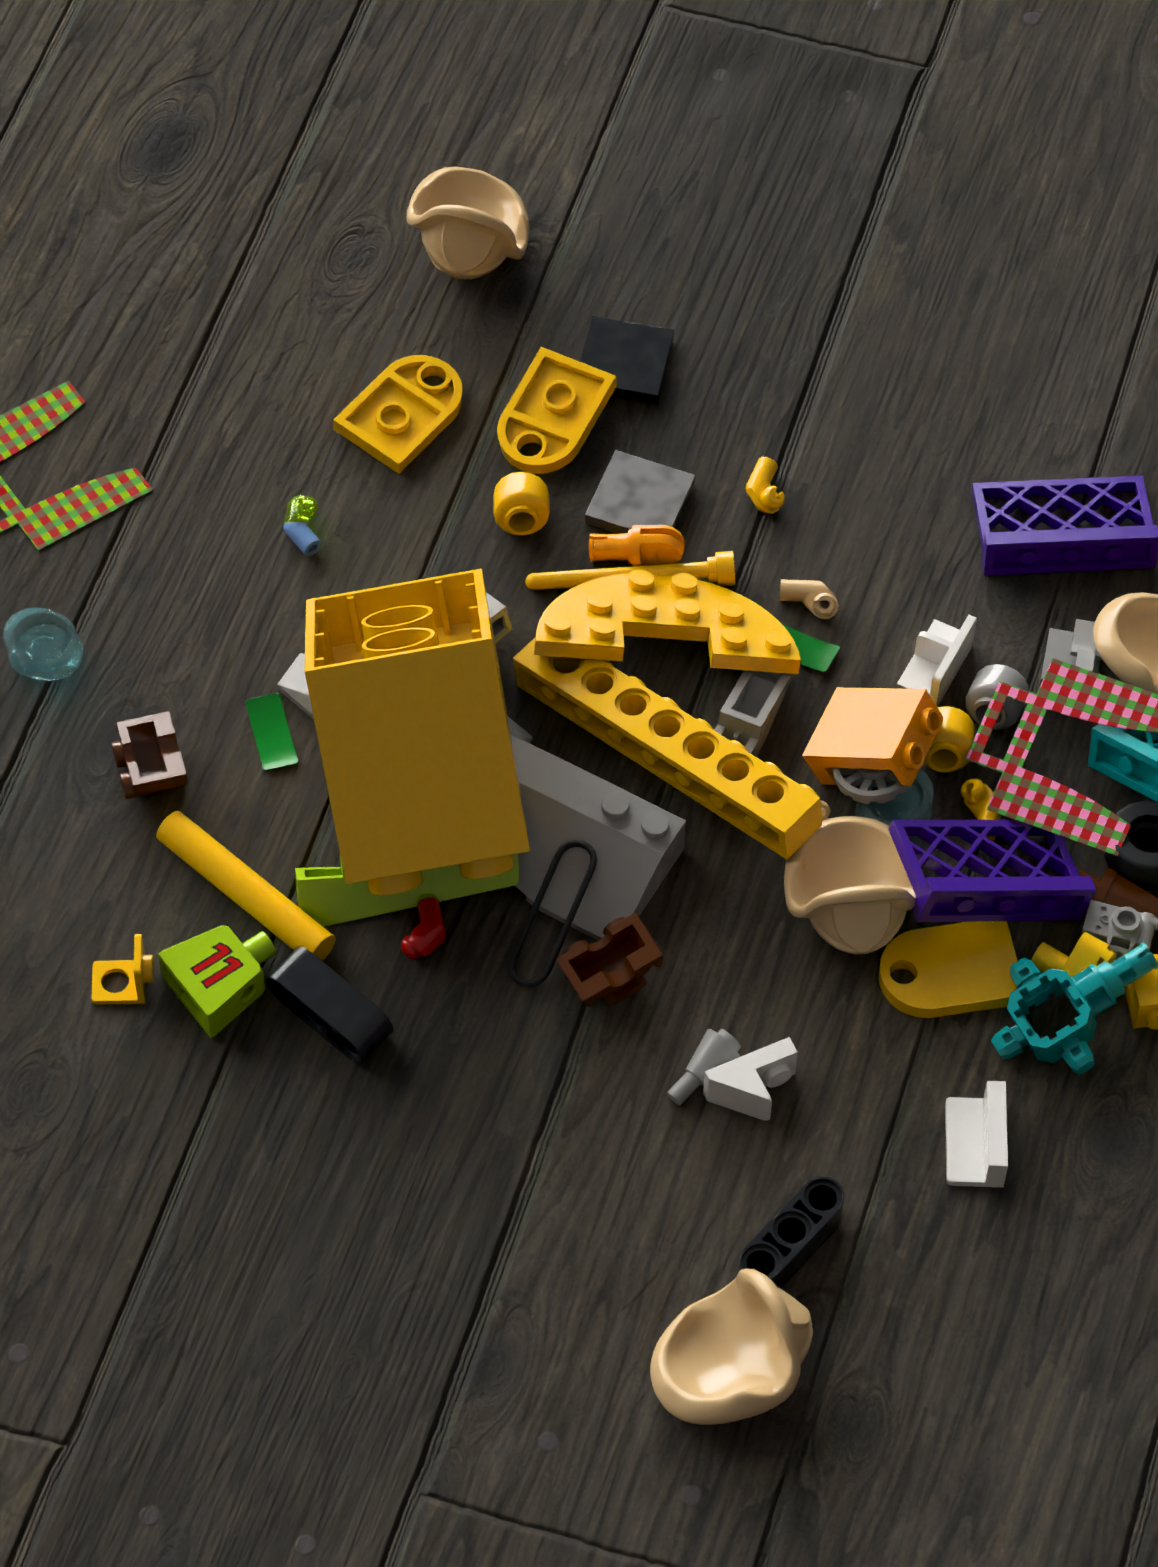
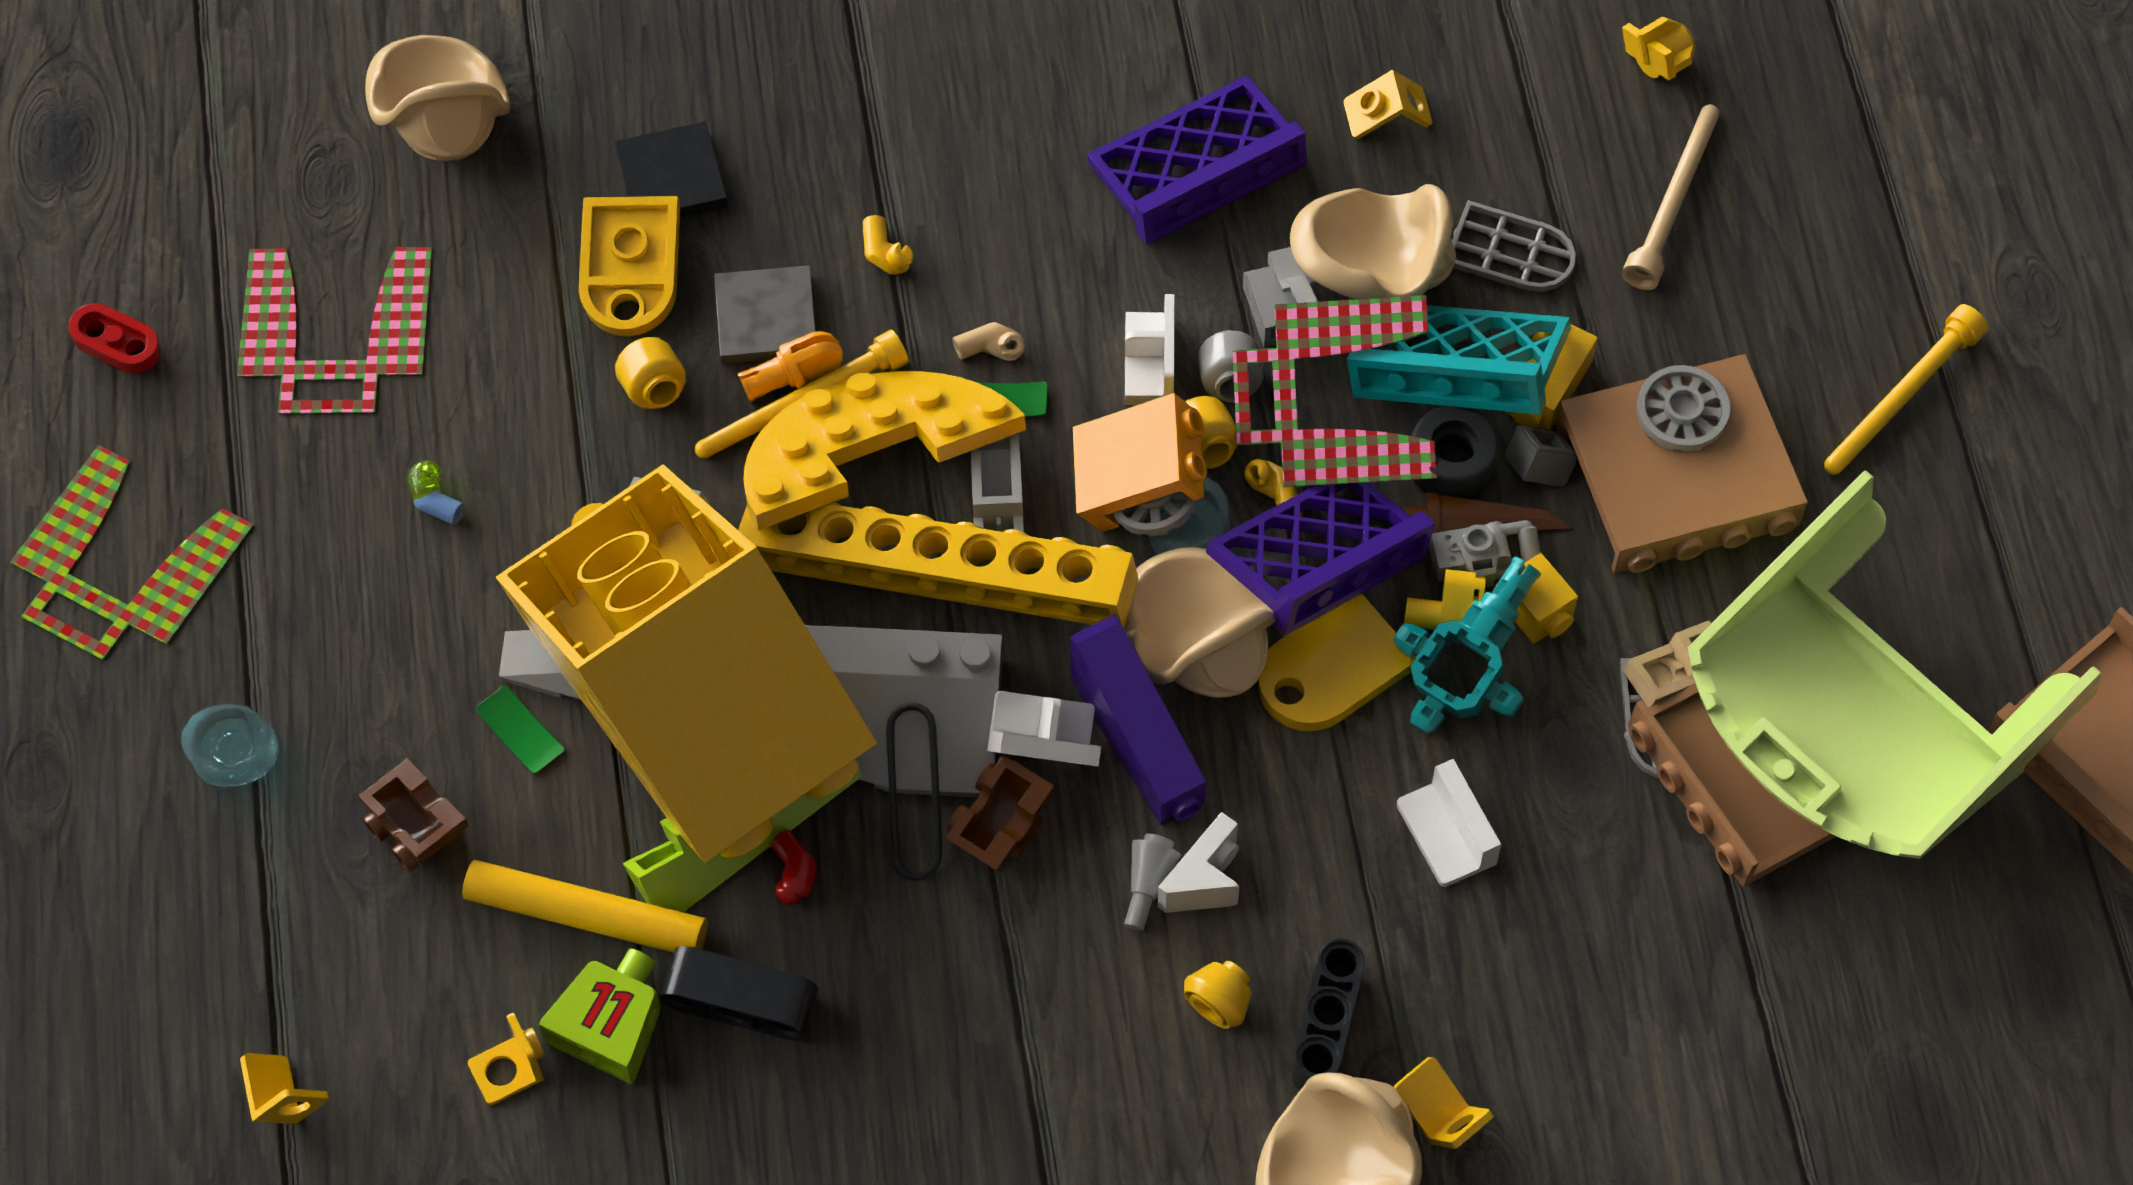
camera: 25 degrees left, 5 degrees up
yellow tile [333,355,462,474] -> none
none -> red plate [69,303,161,374]
none -> piece [237,247,432,414]
none -> white panel [987,691,1101,766]
none -> dark purple slope [1070,614,1206,825]
none -> yellow cone [1184,961,1252,1029]
none -> yellow bracket [1394,1057,1494,1149]

